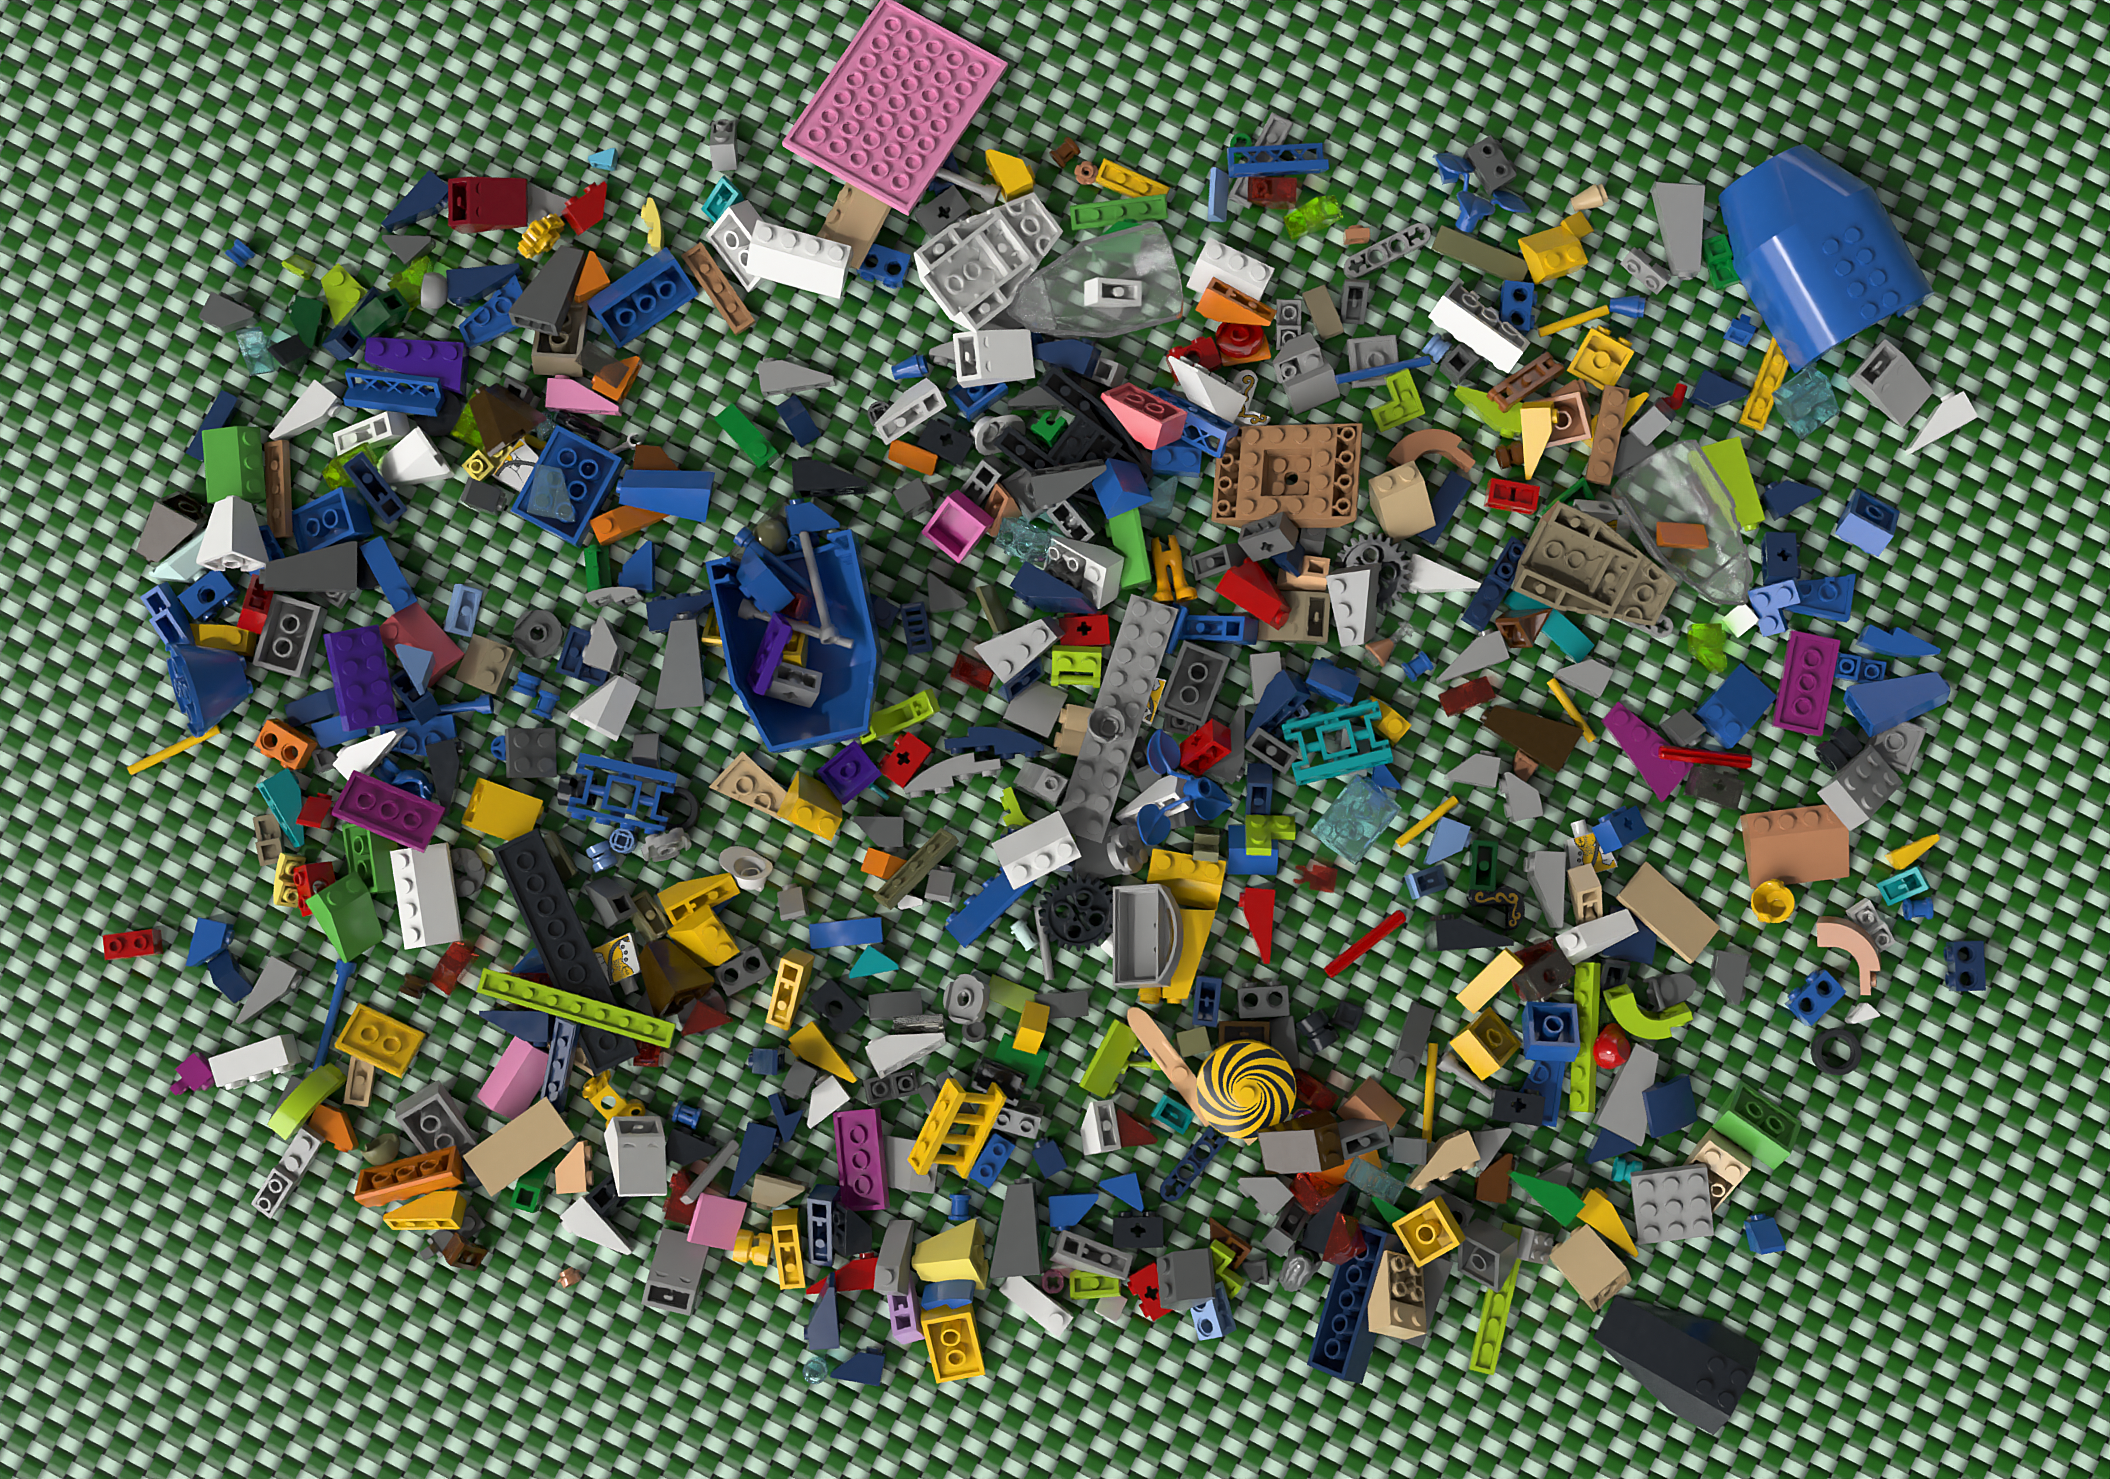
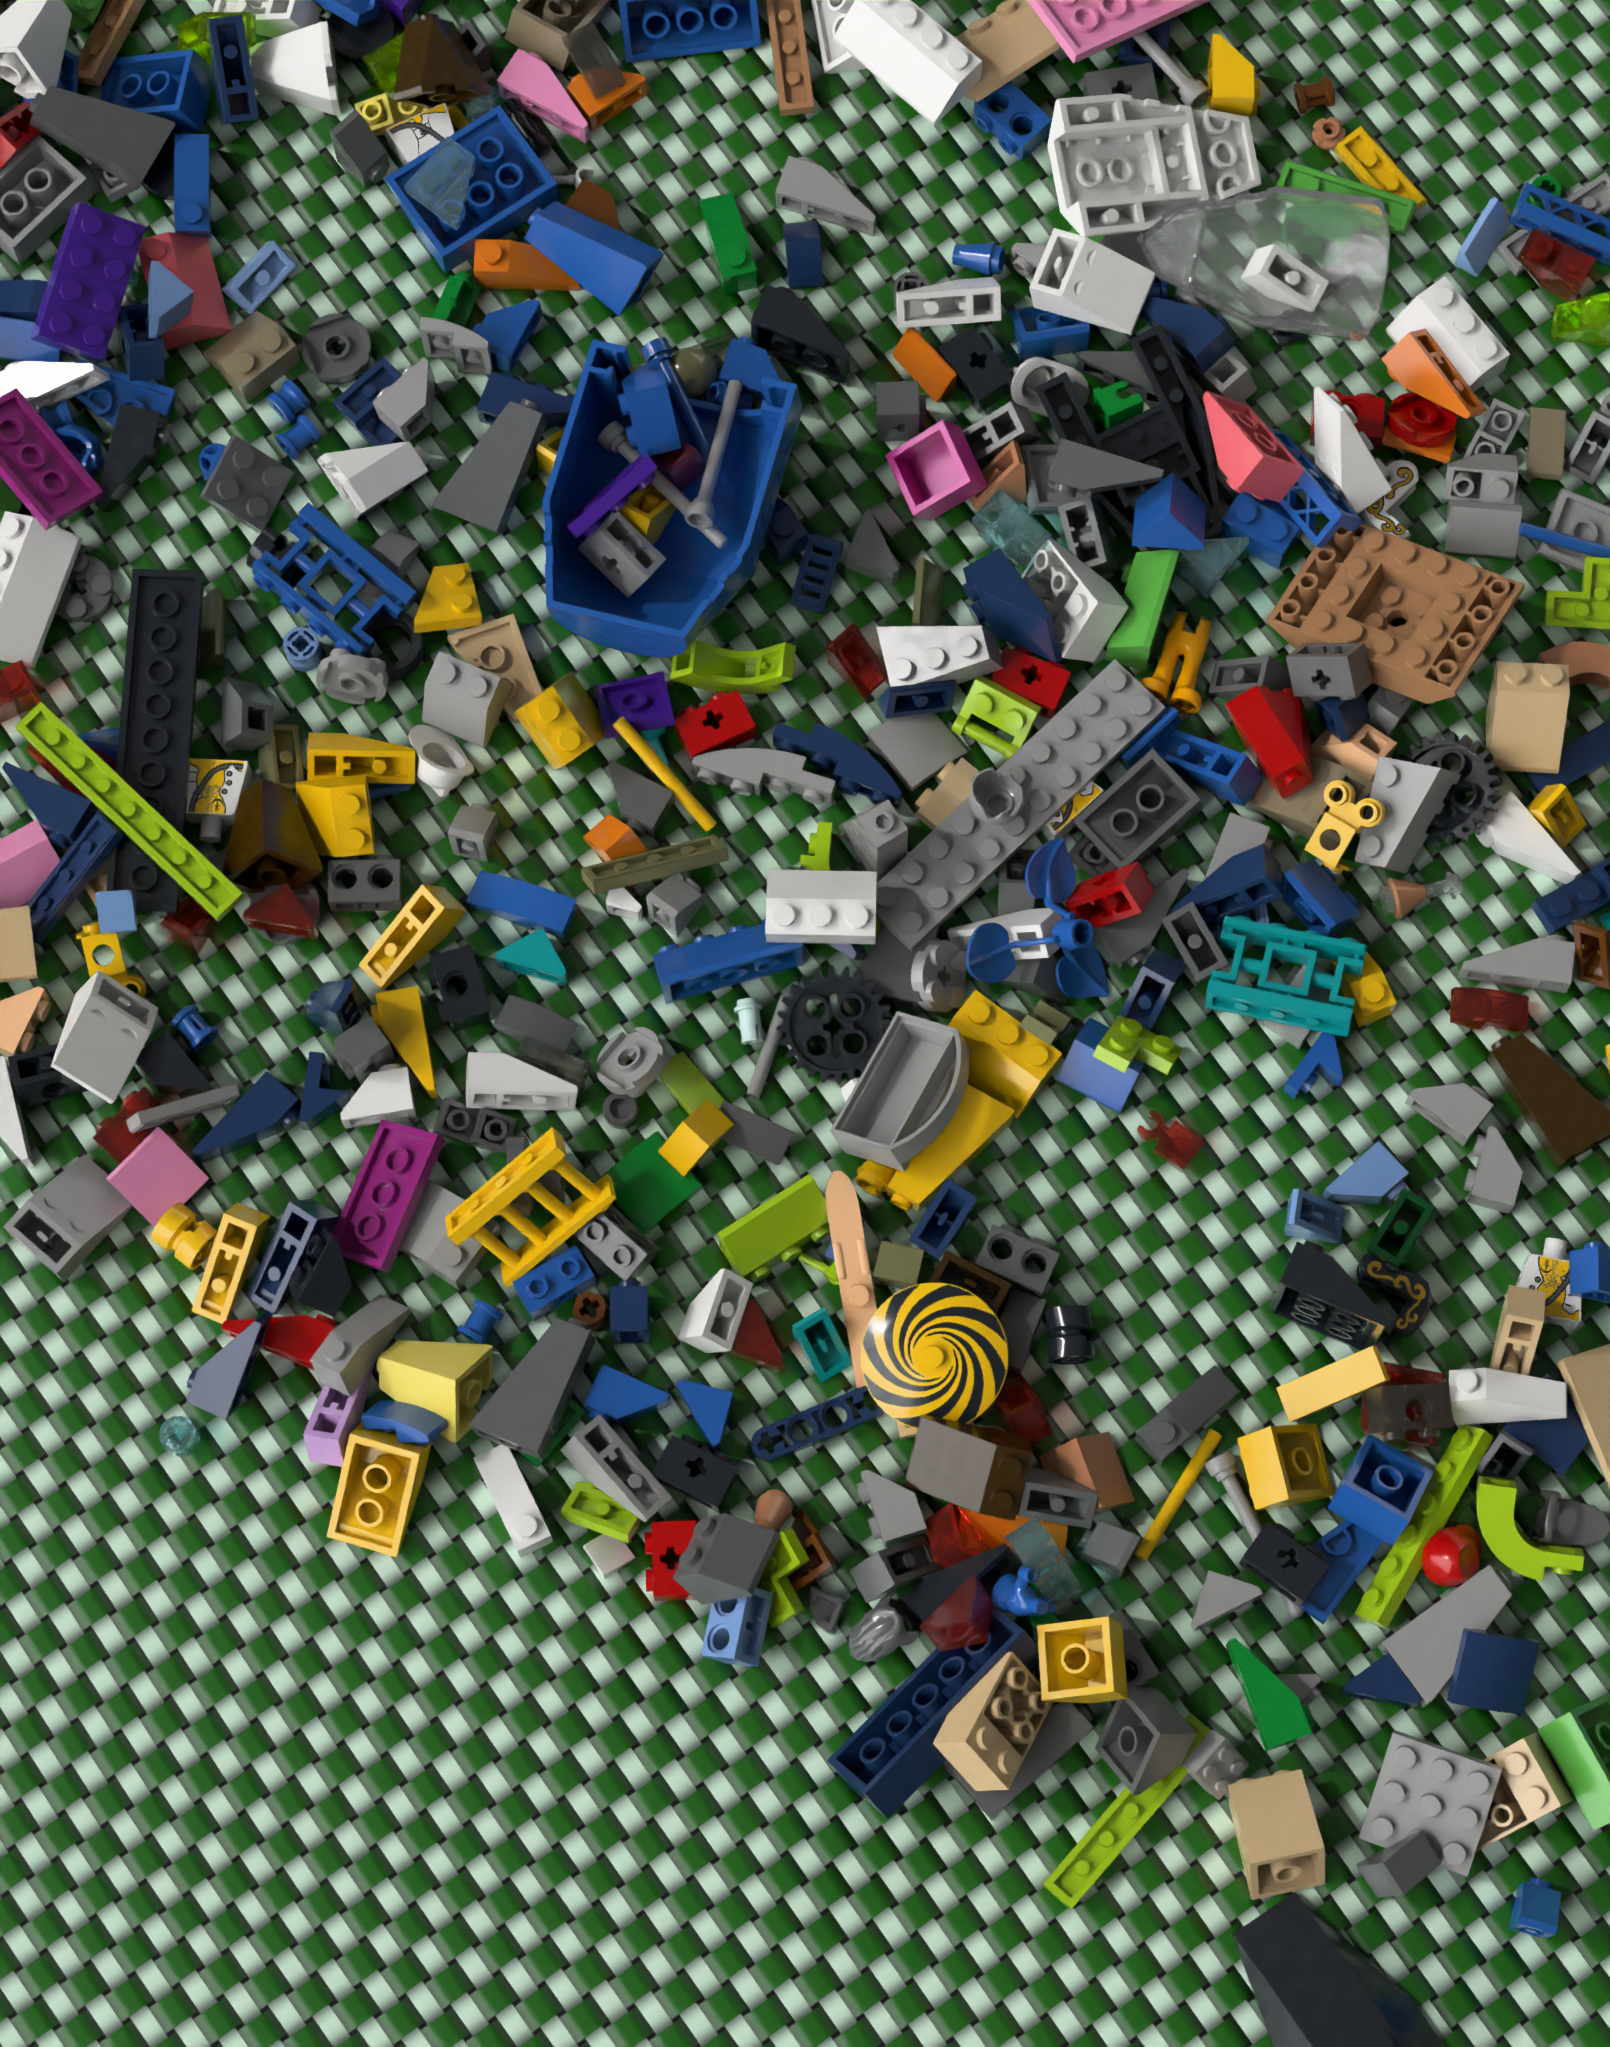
camera: 25 degrees right, 10 degrees down
blue piece [396,694,494,720] -> none
yellow slope [461,777,544,841] -> none
medium blue wheel [586,840,618,873] -> none
dark tan slope [751,1170,809,1210] -> none
dark blue slope [830,1346,886,1386] -> none
black hinge [970,1056,1030,1106] -> none
clear pink bush [1042,1269,1064,1293] -> none
red slope [1238,887,1275,964] -> none
clear light blue slope [1311,774,1402,865] -> none
red axle [1324,910,1407,978] -> none
black tile [1332,1000,1365,1032] -> none
yellow bar [1395,796,1459,848] -> none
blue bush [1401,651,1434,682] -> none
tan slope [1405,1129,1481,1191] -> none
reddish brown slope [1473,1152,1516,1204] -> none
nougat tile [1513,750,1539,783] -> none
light grey slope [1523,851,1566,928] -> none
yellow slope [1576,1187,1639,1258] -> none
teal wheel [1611,1156,1642,1184] -> none
none -> medium blue slope [96,890,137,934]
none -> yellow wing [414,563,482,633]
none -> light grey slope [422,651,514,749]
none -> reddish brown bush [573,1292,608,1331]
none -> yellow bar [612,716,717,832]
none -> nougat cone [753,1489,792,1532]
none -> blue piece [992,1566,1057,1617]
none -> yellow piece [1304,780,1386,874]
none -> dark grey slope [1357,1829,1442,1898]
none -> yellow slope [1526,783,1586,850]

